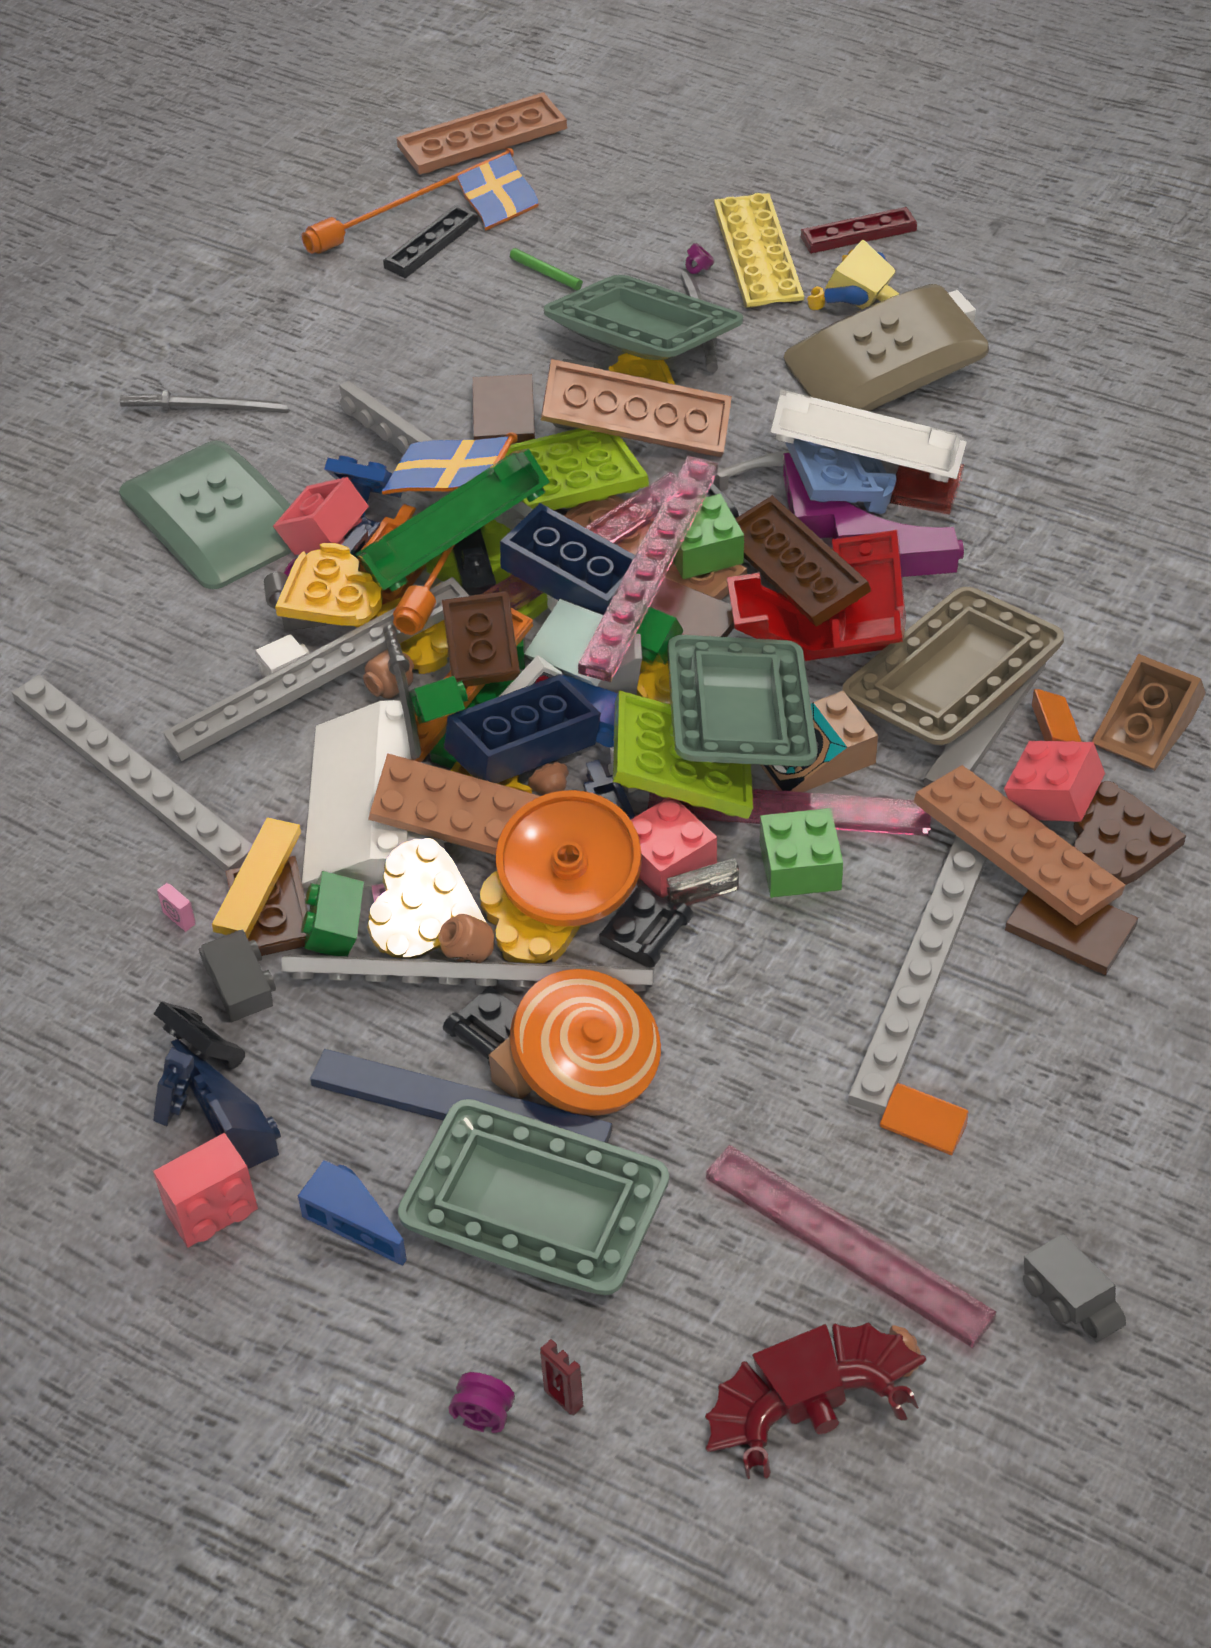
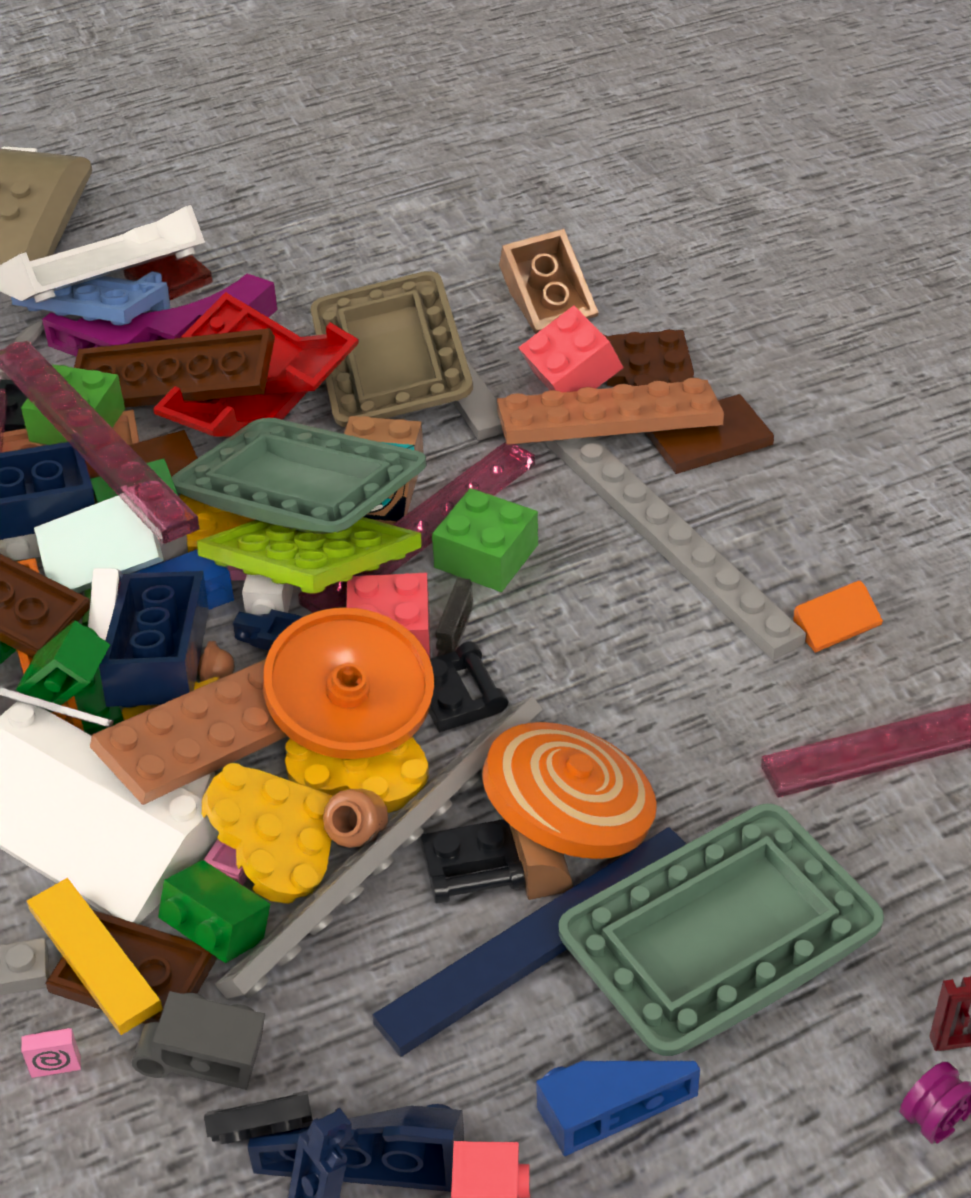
camera: 55 degrees left, 5 degrees down
orange slope [1032,689,1082,742] -> none

